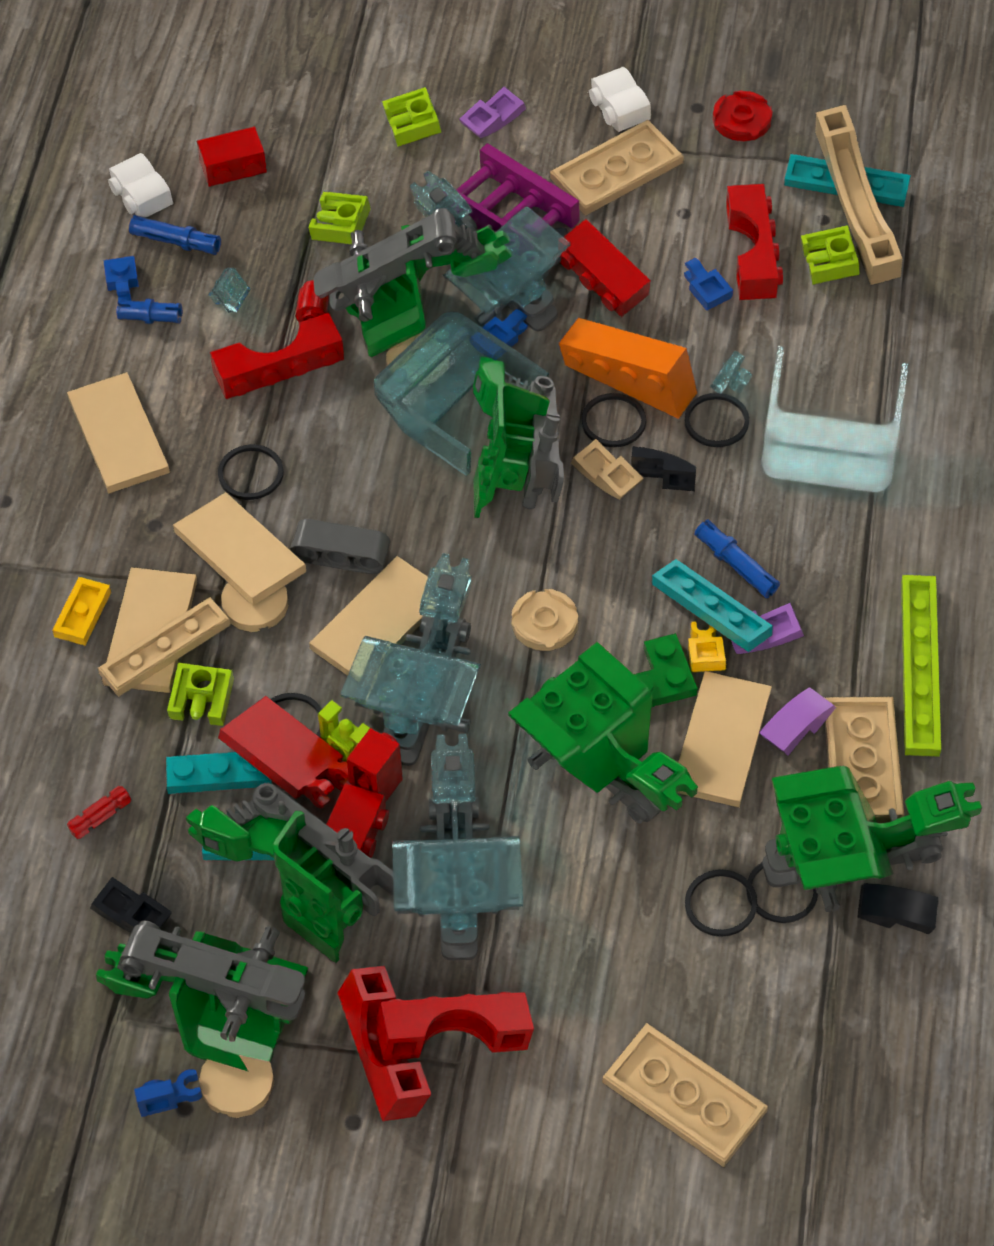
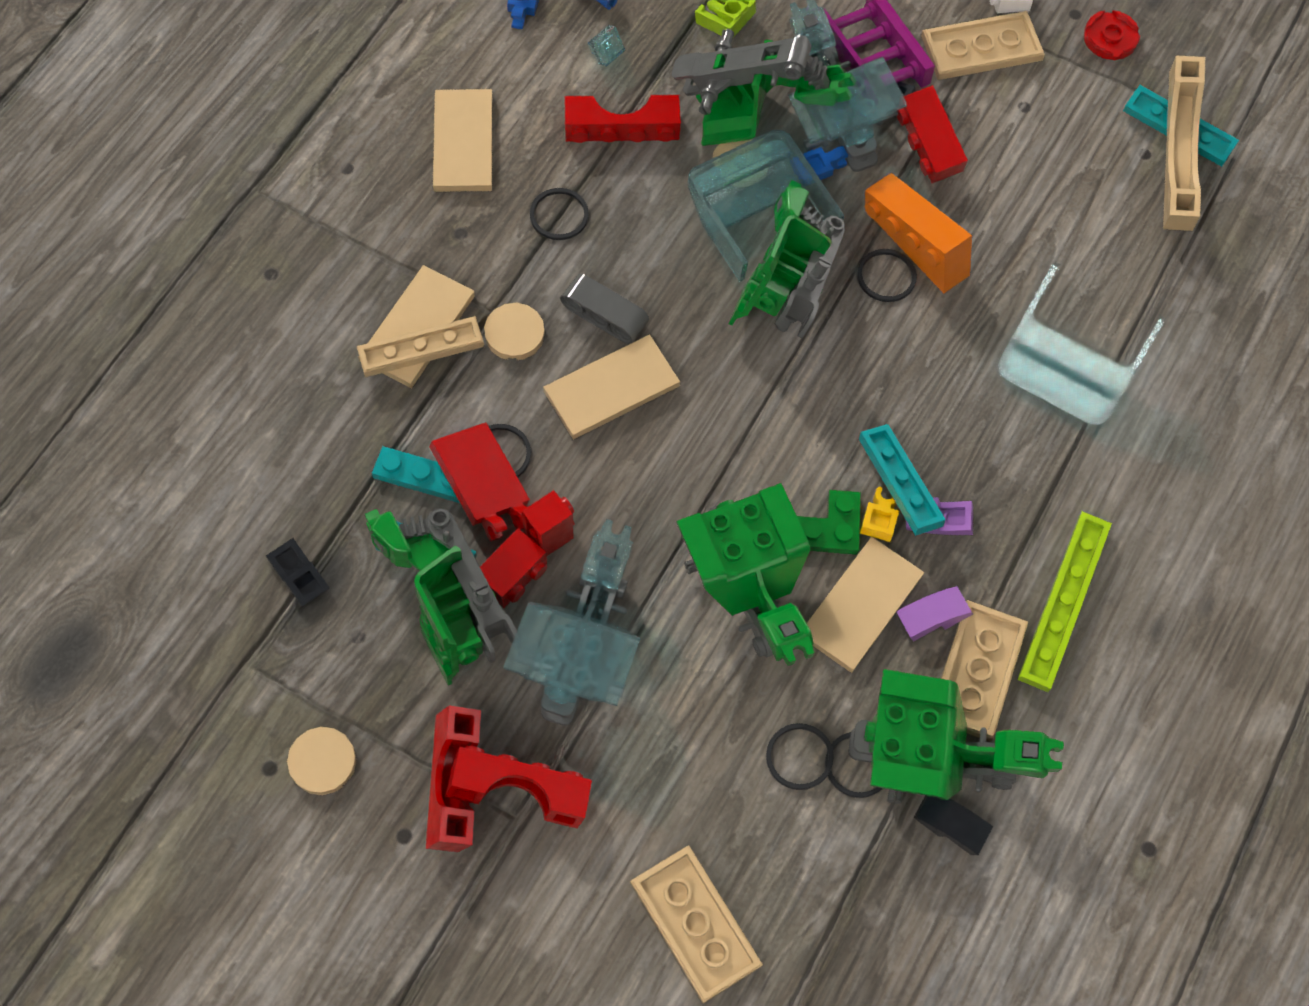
camera: 15 degrees right, 10 degrees up
yellow plate [52,577,111,646] -> none
red axle [67,786,131,839] -> none
piece [96,921,308,1072] -> none
blue pin [116,299,183,324] -> none
blue plate [134,1069,202,1117] -> none
lime brick [167,663,234,726] -> none
tan tile [173,492,306,606] -> none
red brick [295,280,330,322] -> none
lime brick [318,700,370,762] -> none
clear light blue piece [340,553,482,766] -> none
tan tile [512,589,578,651] -> none
tan slope [571,439,643,500] -> none
black slope [631,446,696,492] -> none
blue plate [684,258,733,311] -> none
black piece [684,393,749,447] -> none
blue pin [694,519,780,599] -> none
clear light blue tile [710,350,752,394] -> none
red arch [726,184,783,300] -> none
lime brick [801,225,860,285] -> none

